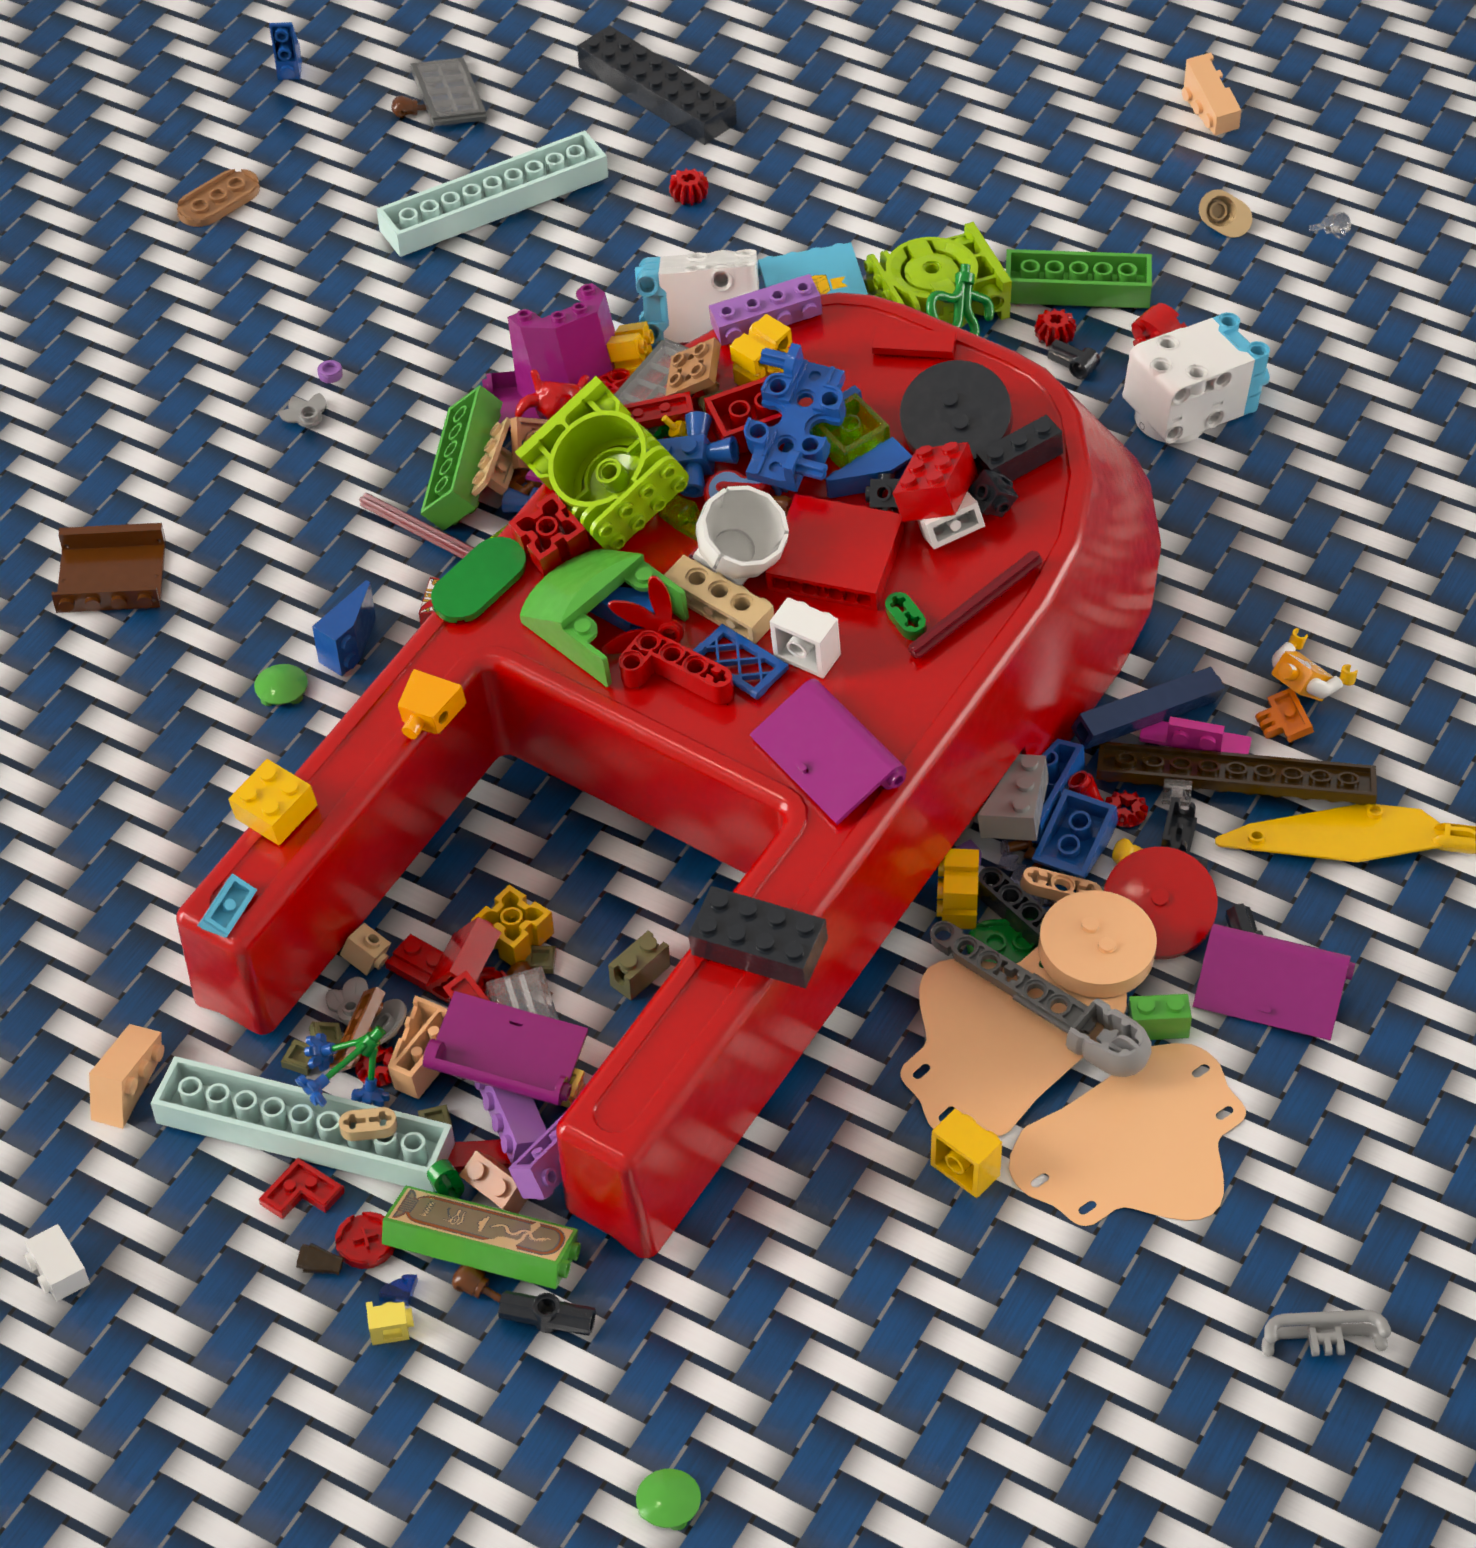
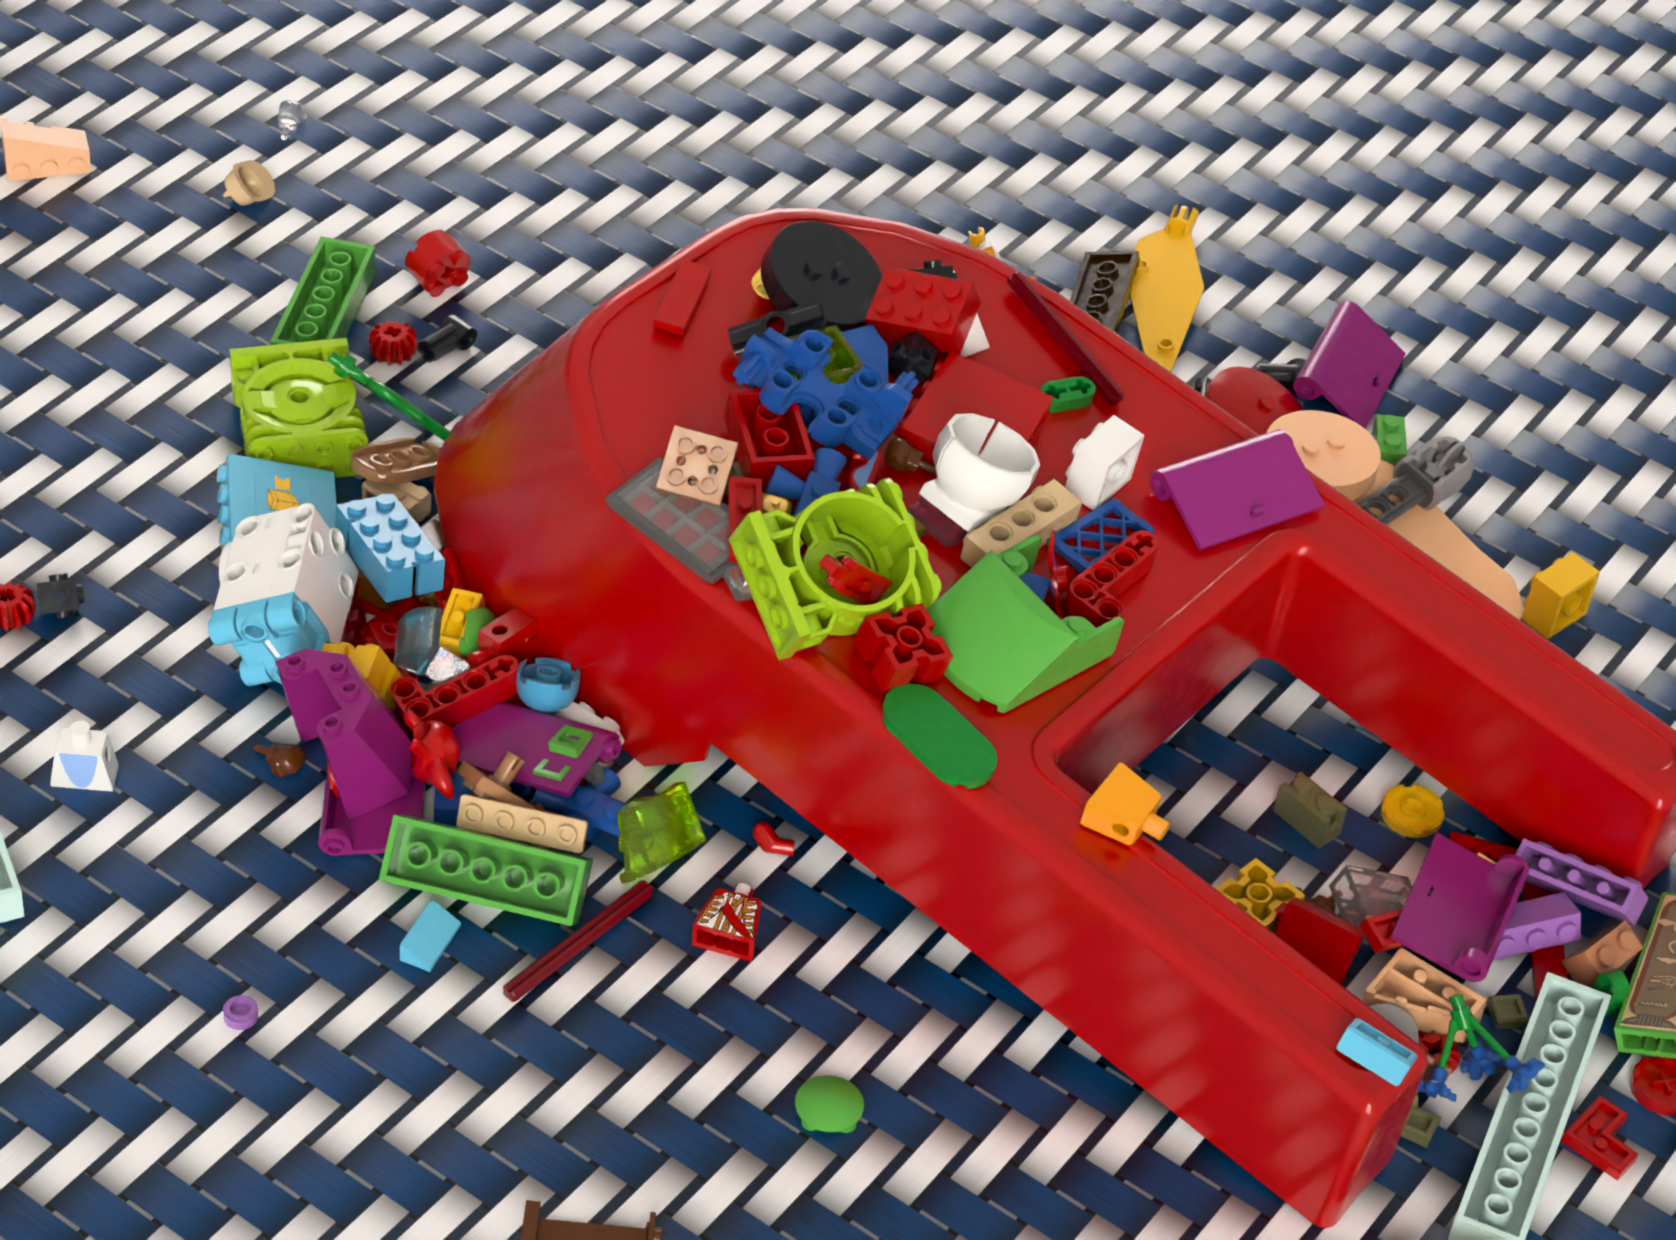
camera: 90 degrees left, 5 degrees down
yellow brick [228,759,317,846] -> none
light grey plate [279,393,326,428] -> none
blue slope [312,580,376,676] -> none
tan beam [339,1107,398,1141] -> none
black brick [688,886,828,989] -> none
medium lavender brick [709,274,822,346] -> none
yellow brick [730,314,792,386] -> none
black brick [976,414,1063,482] -> none
light nougat piece [1009,1043,1246,1226] -> none
white piece [1122,312,1270,444] -> none
none -> black brick [36,573,84,619]
none -> white torso [50,721,119,792]
none -> medium azure slope [400,900,461,972]
none -> black piece [728,300,827,356]
none -> red hinge [818,554,892,605]

